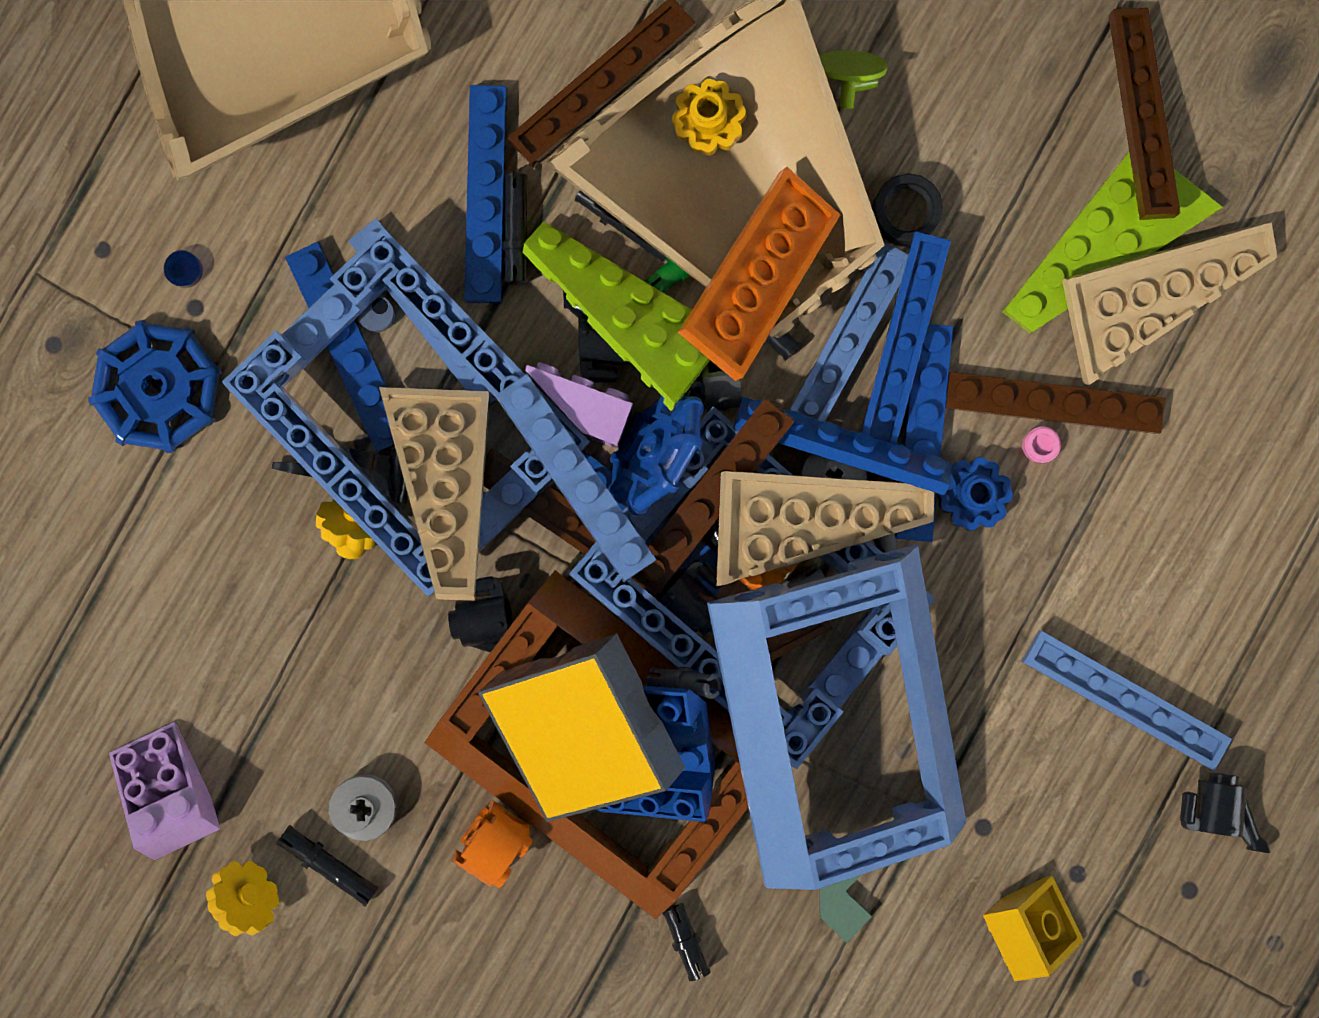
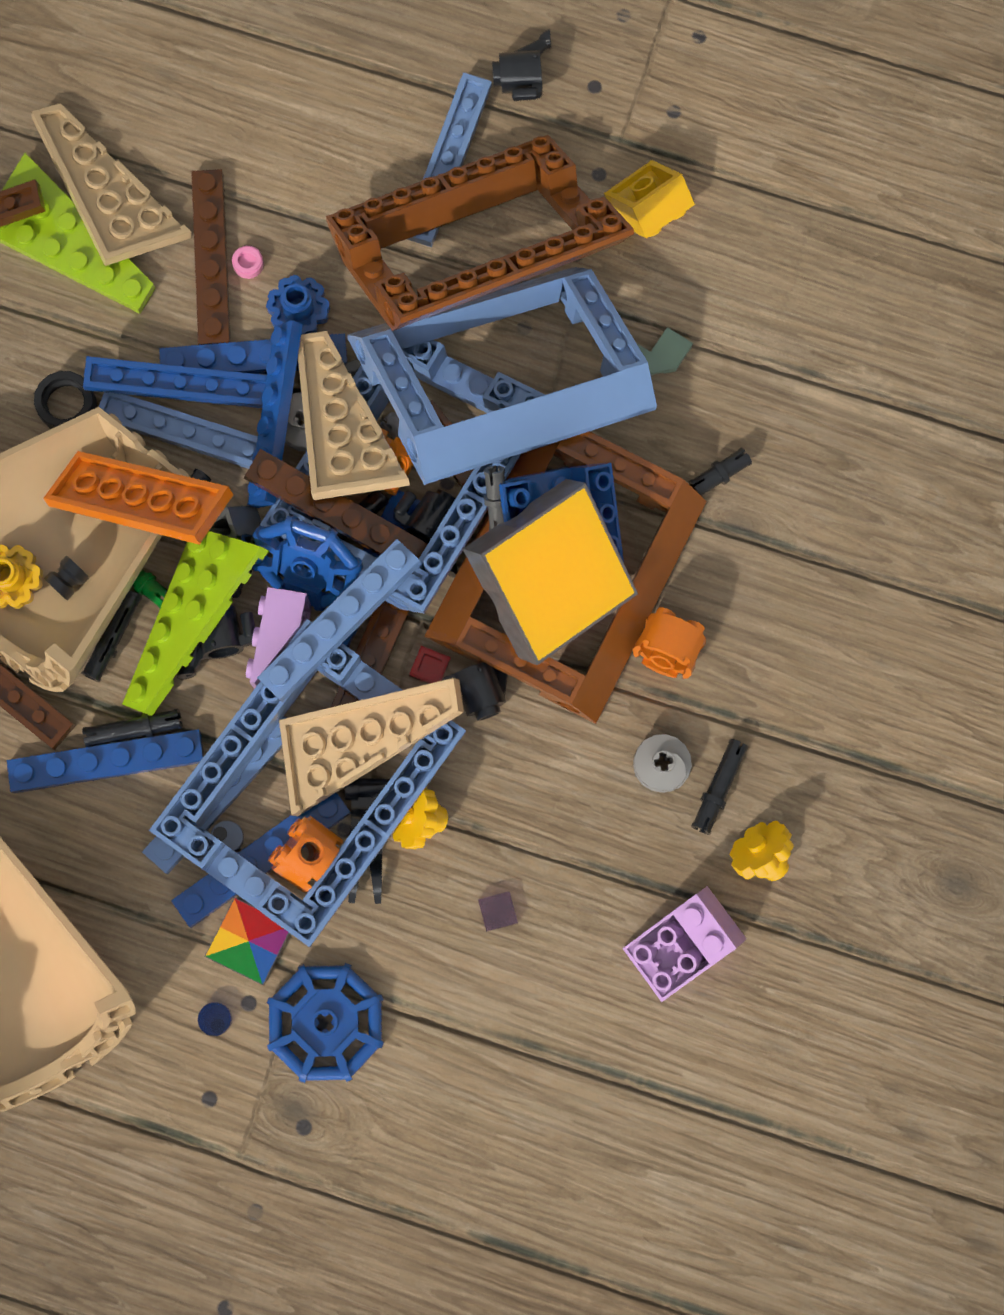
camera: 100 degrees left, 10 degrees down
none -> black wheel [44,556,90,601]
none -> tile [204,897,290,986]
none -> orange brick [268,816,344,893]
none -> dark orange slope [326,135,634,331]
none -> red tile [409,646,451,684]
none -> clear purple tile [478,891,518,932]

